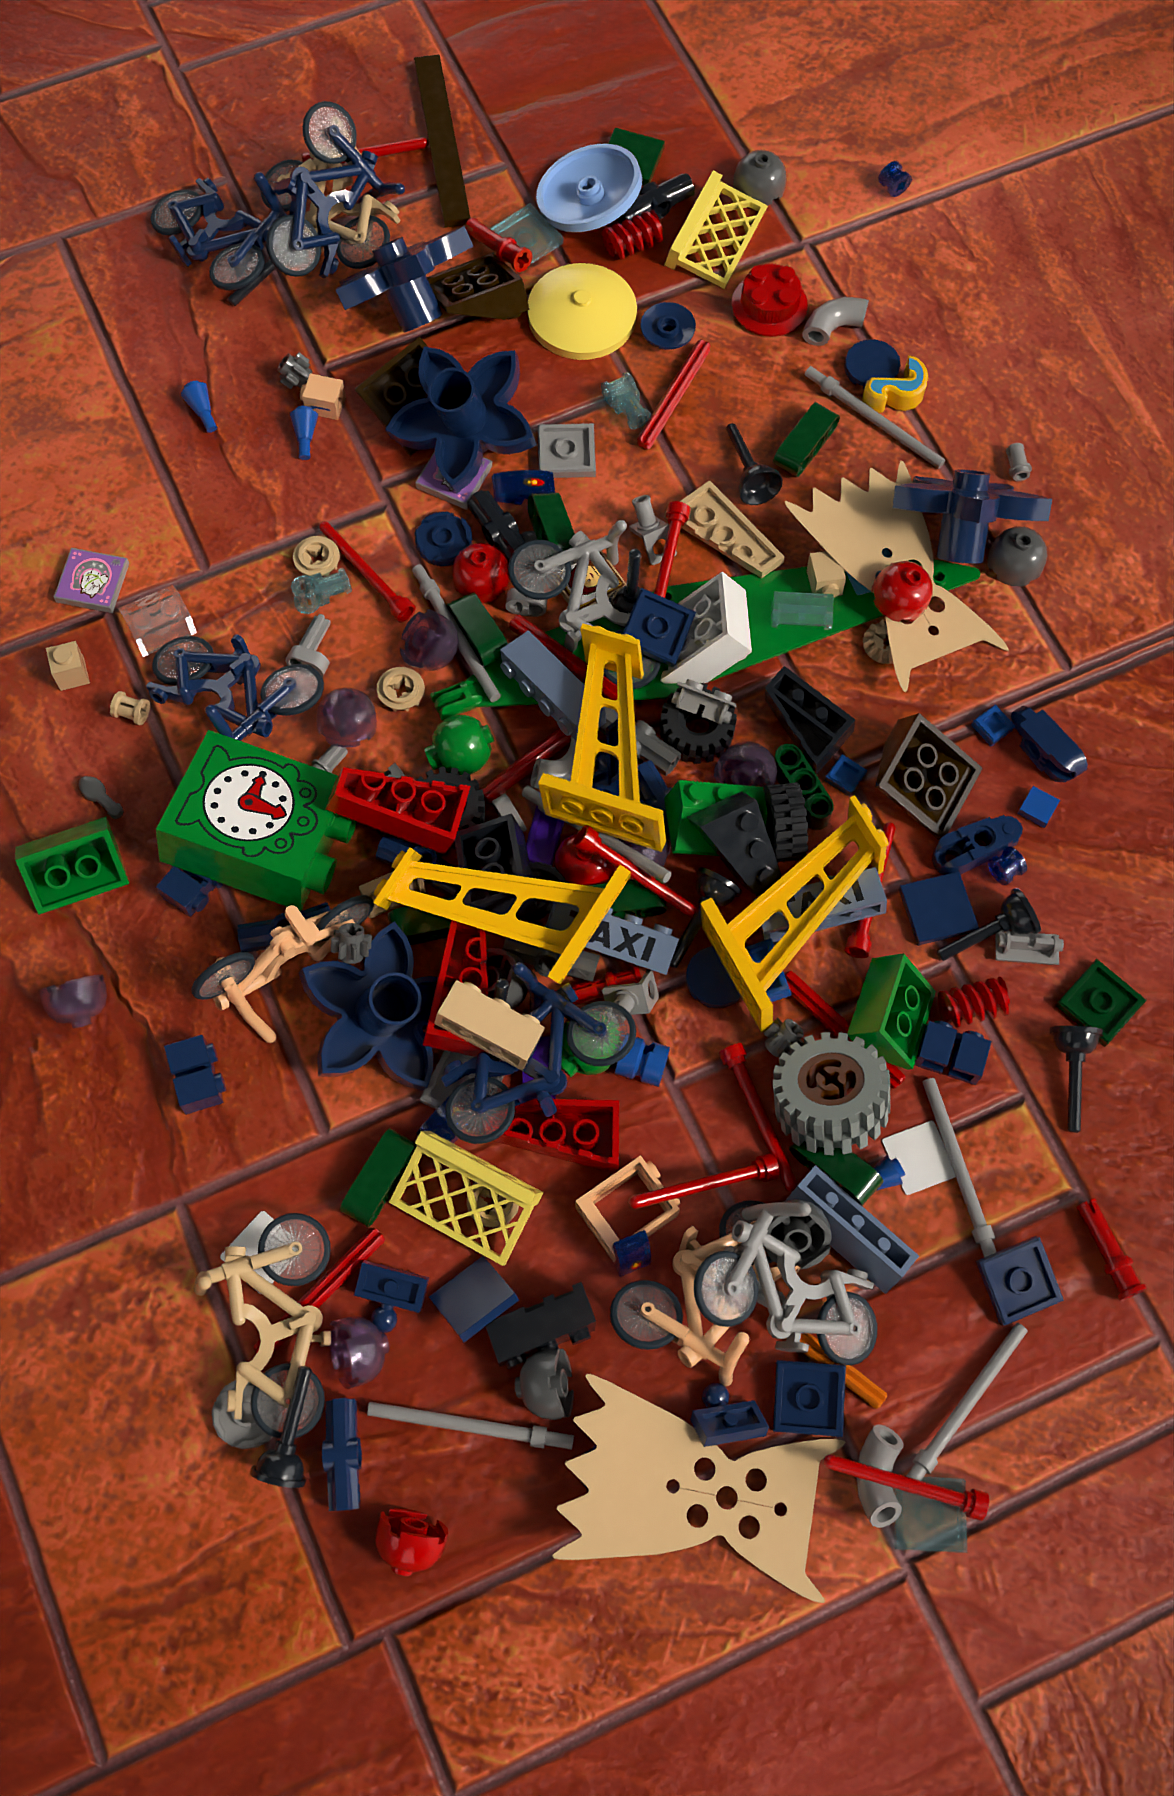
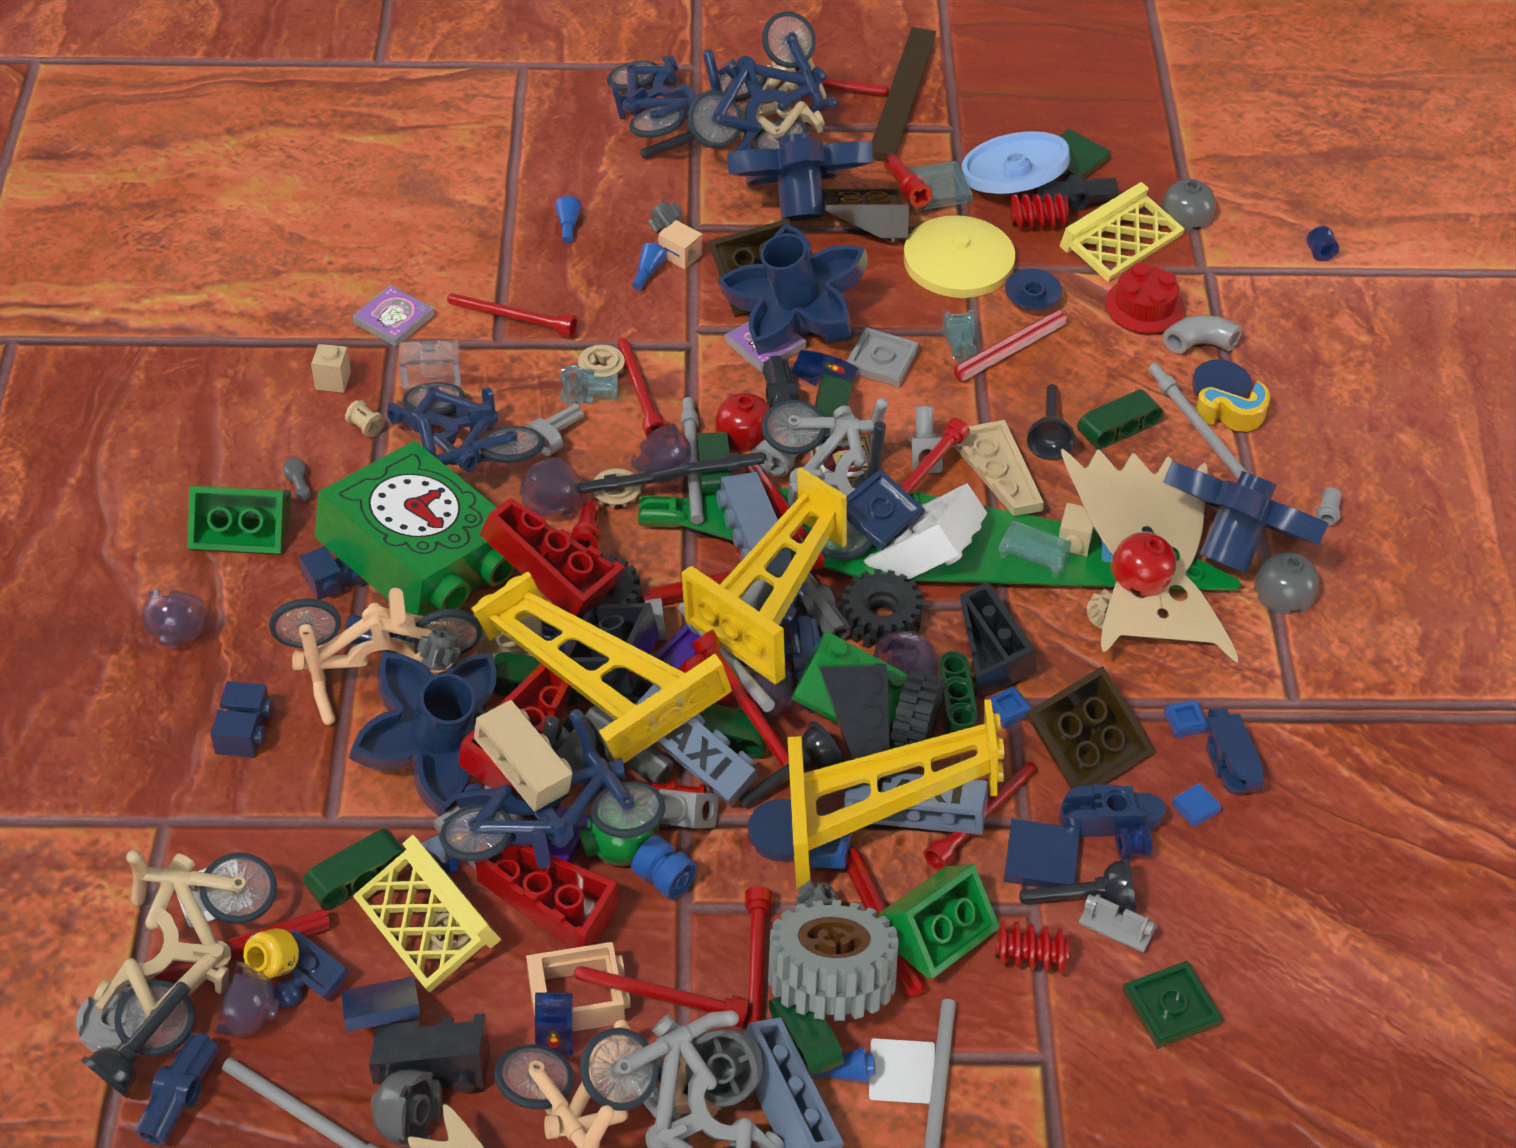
camera: 25 degrees right, 20 degrees down
dark blue tile [415,512,472,566] -> none
green brick [424,715,494,776] -> none
light grey hinge [671,679,737,725] -> none
dark blue piece [914,1021,992,1085] -> none
black piece [1050,1026,1103,1133] -> none
none -> yellow head [244,928,299,979]
none -> red piece [447,293,578,338]
none -> red pin [571,500,601,549]
none -> black bar [580,452,764,494]

